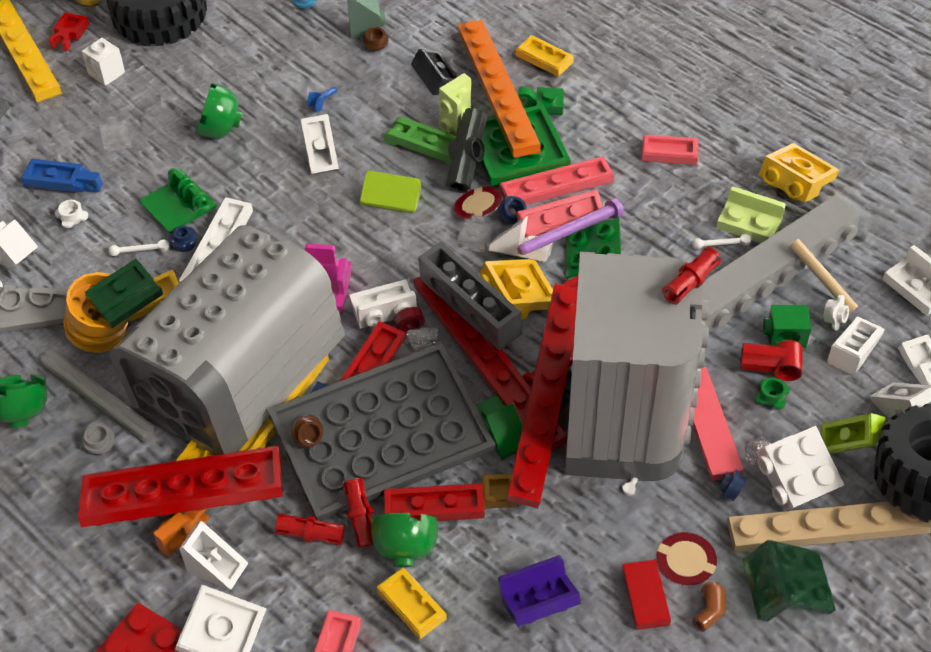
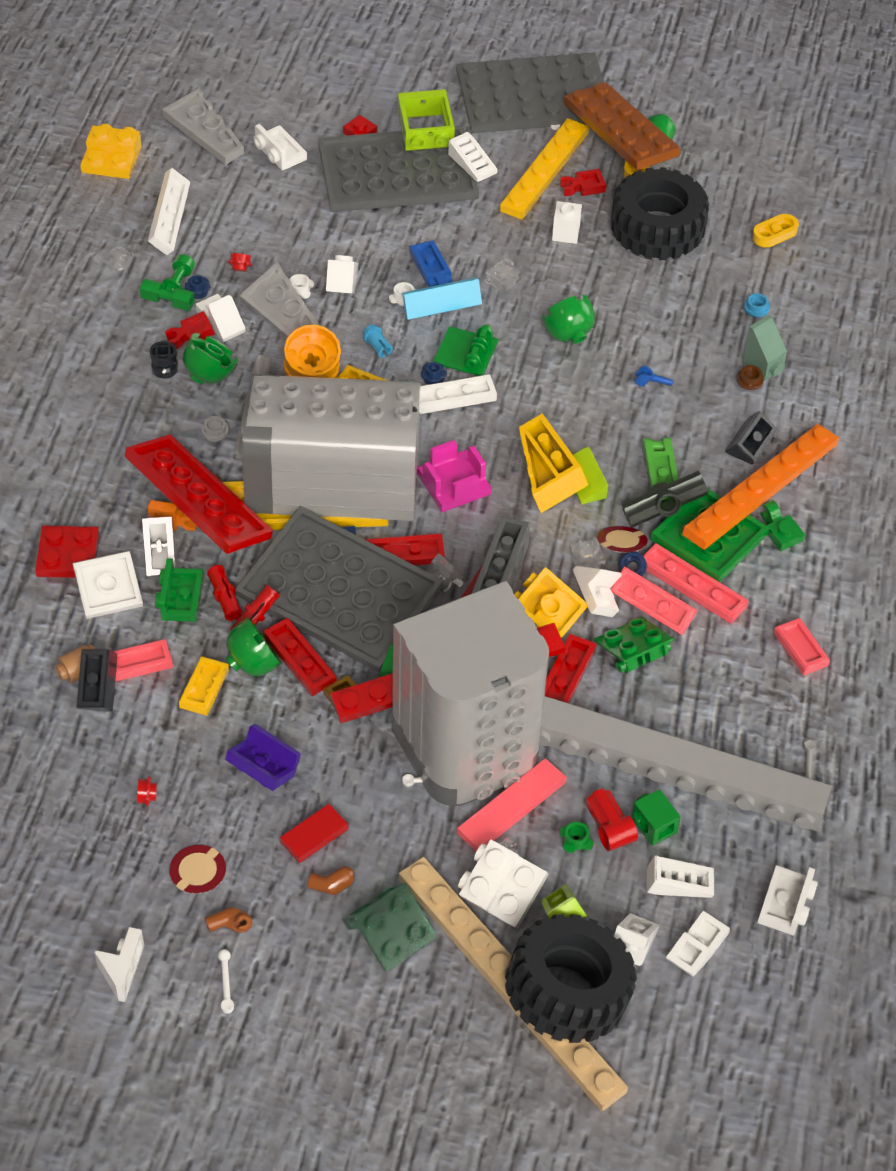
camera: 55 degrees right, 0 degrees up
dark green plate [85,258,163,328] -> none
white hinge [108,240,170,256] -> none
reddish brown plate [291,415,323,448] -> none
white slope [300,114,339,174] -> none
white bracket [349,279,417,329] -> none
dark red tile [393,307,425,333] -> none
yellowish green bracket [439,73,471,136] -> none
yellow plate [516,35,574,77] -> none
medium lavender bar [517,198,624,255] -> none
sticker [657,532,717,586] -> none
red pin [662,246,722,305] -> none
white hinge [692,234,751,250] -> none
yellowish green bracket [716,186,786,243] -> none
dark blue plate [717,469,746,501] -> none
yellow plate [758,143,839,203] -> none
tan bar [790,238,858,313] -> none
white plate [824,295,849,331] -> none
none -> green bracket [155,558,204,622]
none -> dark azure pin [363,324,393,358]
none -> tile [402,277,482,320]
none -> yellow wedge [519,413,588,513]

